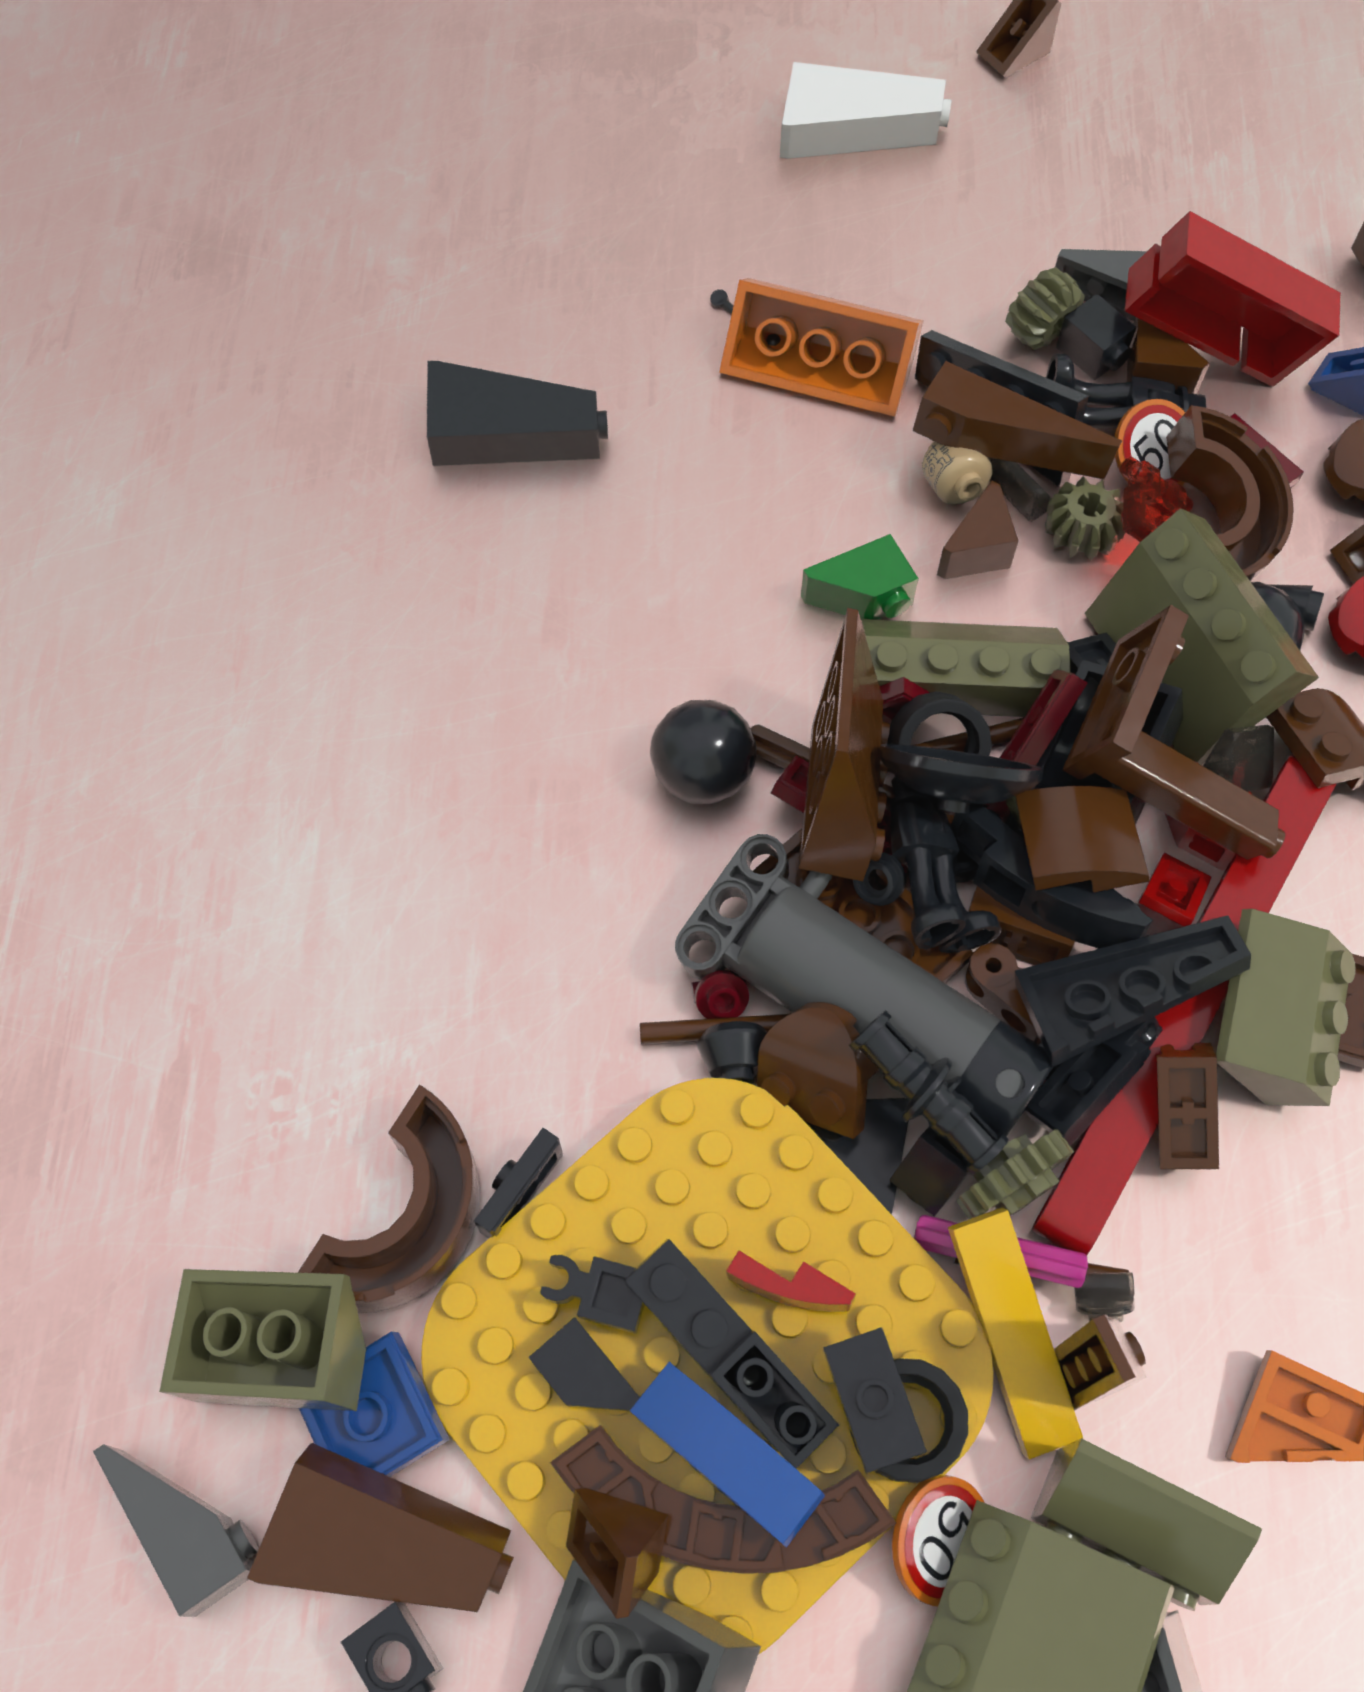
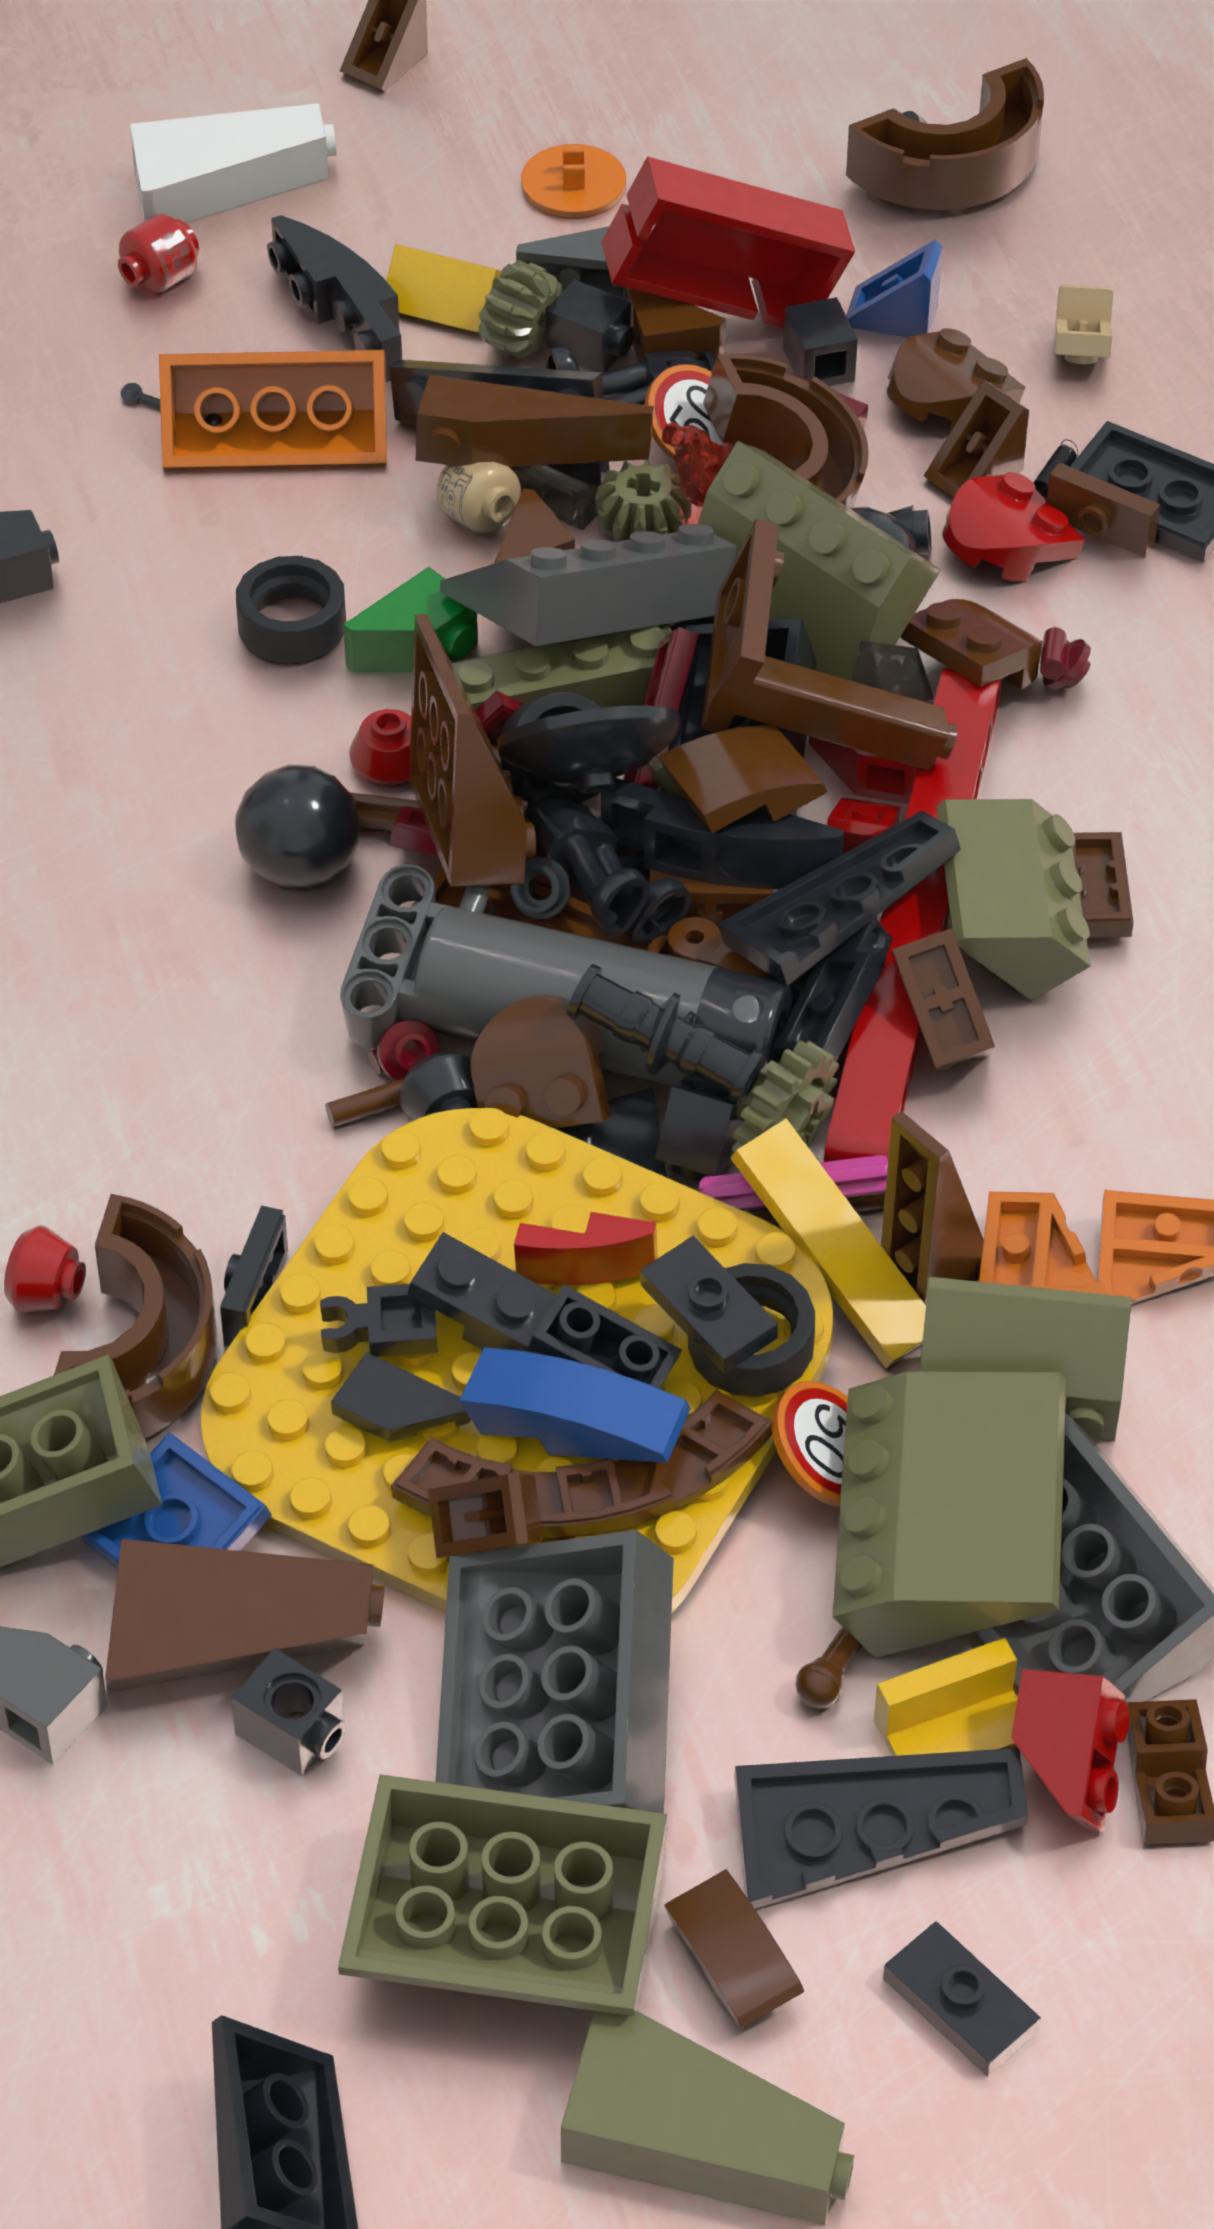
camera: 20 degrees left, 15 degrees down
none -> red cone [4,1225,86,1313]
none -> red head [118,214,200,295]
none -> black tyre [236,556,346,664]
none -> black slope [267,215,402,382]
none -> red cone [349,709,411,786]
none -> yellow panel [386,244,502,333]
none -> dark grey slope [440,524,737,646]
none -> orange piece [521,144,627,218]
none -> black brick [783,297,858,386]
none -> orange wing [979,1191,1106,1294]

